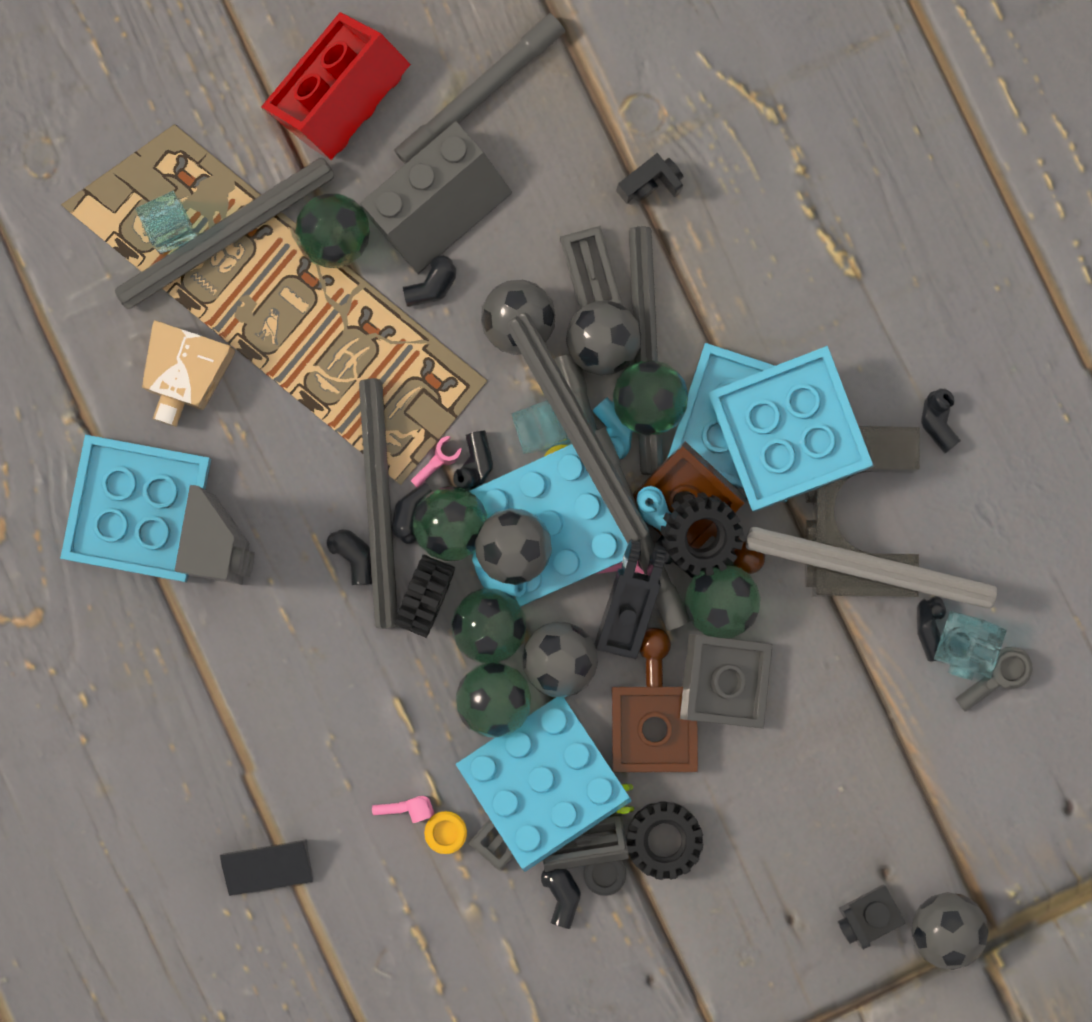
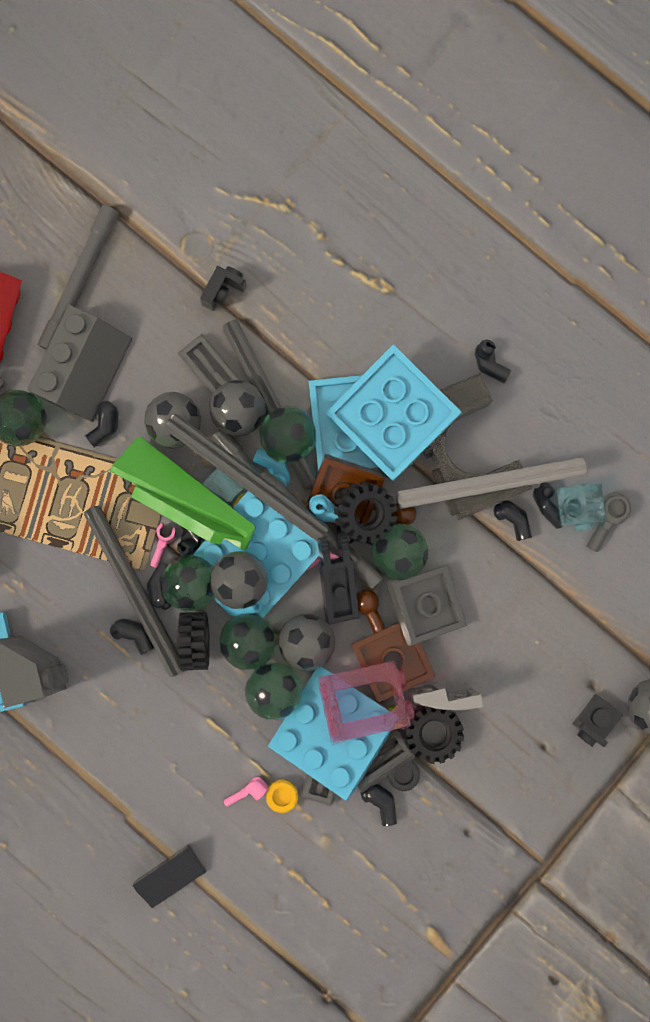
camera: 30 degrees left, 0 degrees up
none -> bright green wedge [110,437,256,550]
none -> clear pink panel [318,661,414,746]
none -> light grey slope [408,683,484,710]
none -> black arm [493,501,532,541]

